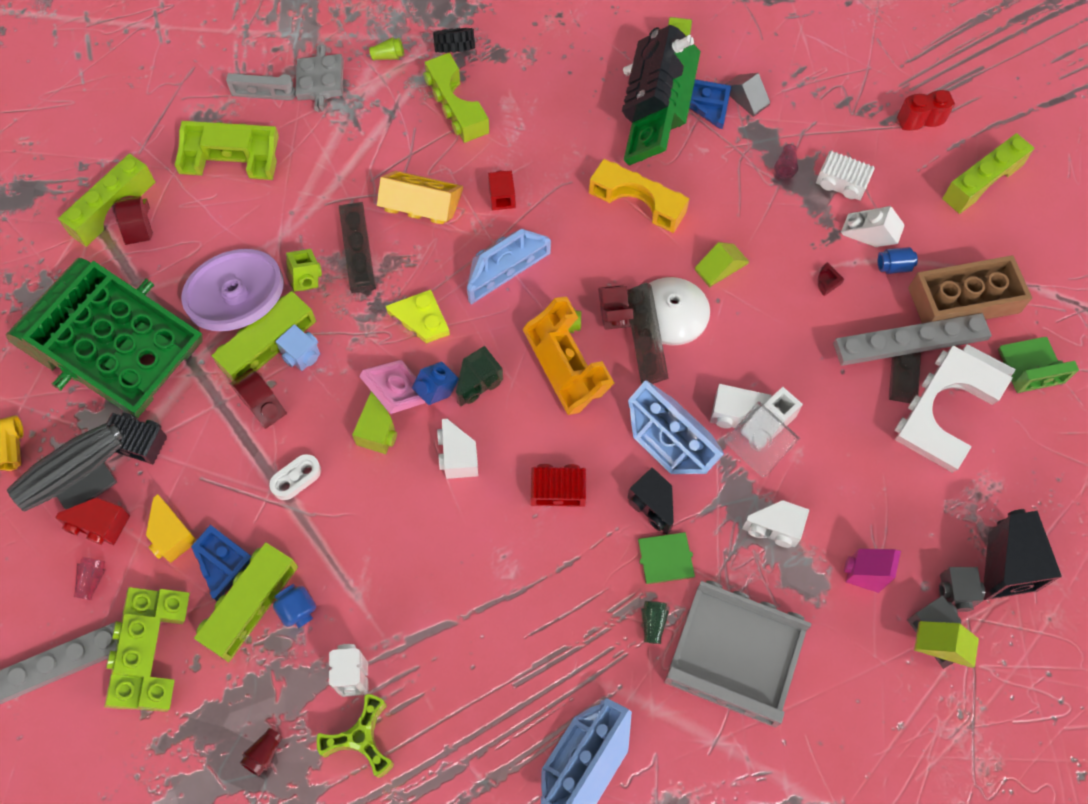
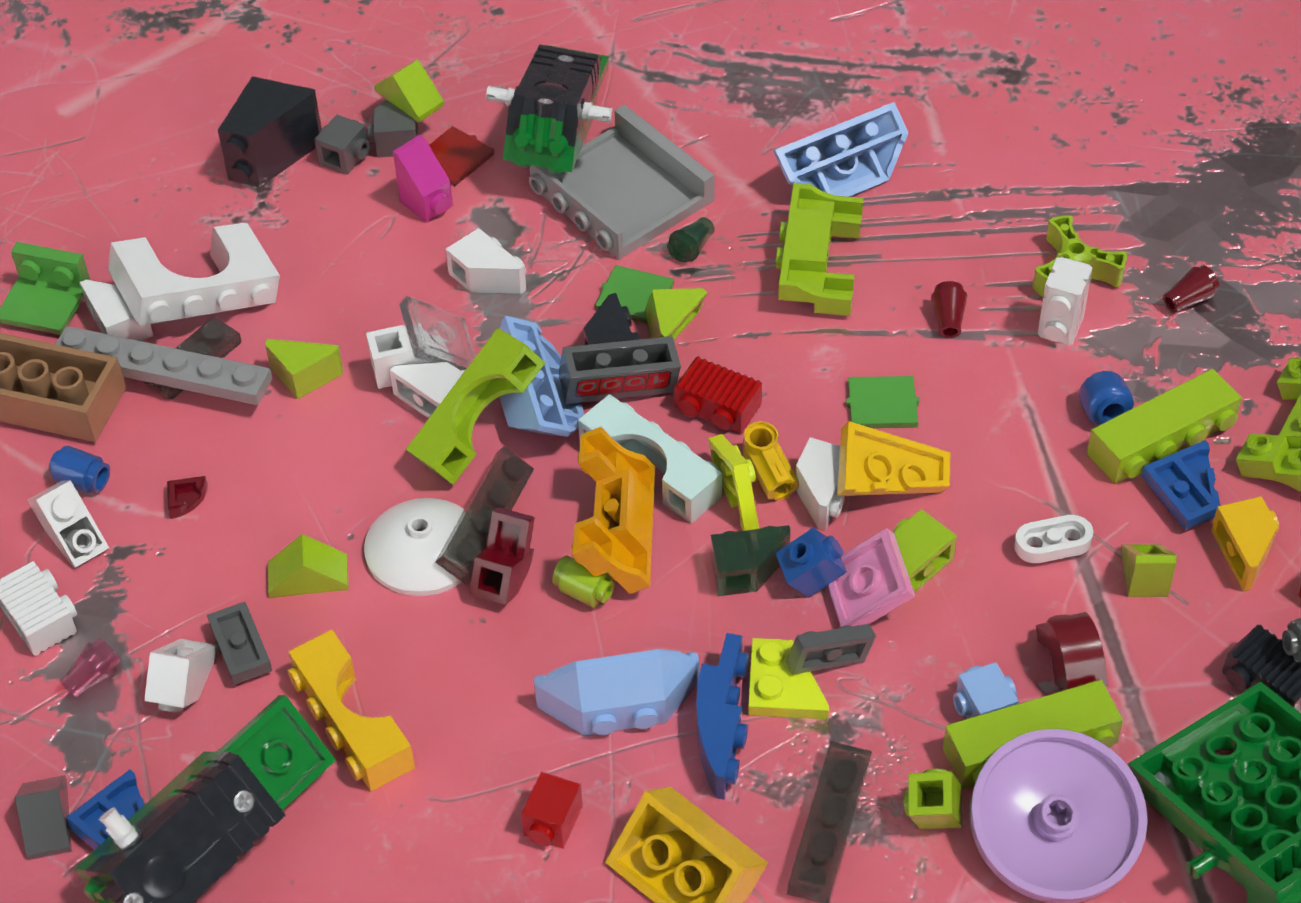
camera: 150 degrees left, 15 degrees down
none -> white slope [144,639,219,712]
none -> dark grey plate [207,601,273,685]
none -> lime slope [265,339,344,399]
none -> lime arch [406,328,545,485]
none -> clear red piece [429,126,494,187]
none -> piece [486,44,613,173]
none -> dark grey brick [558,336,681,404]
none -> light aqua arch [578,394,722,524]
none -> lime slope [645,288,708,341]
none -> blue slope [697,633,749,800]
none -> neon yellow wing [708,434,759,533]
none -> yellow piece [743,421,799,502]
none -> lime bracket [776,183,863,316]
none -> dark grey plate [786,624,876,674]
none -> yellow wing [837,421,951,496]
none -> bright green piece [846,376,920,429]
none -> dark red cone [931,281,967,338]
none -> lime slope [1121,544,1177,597]

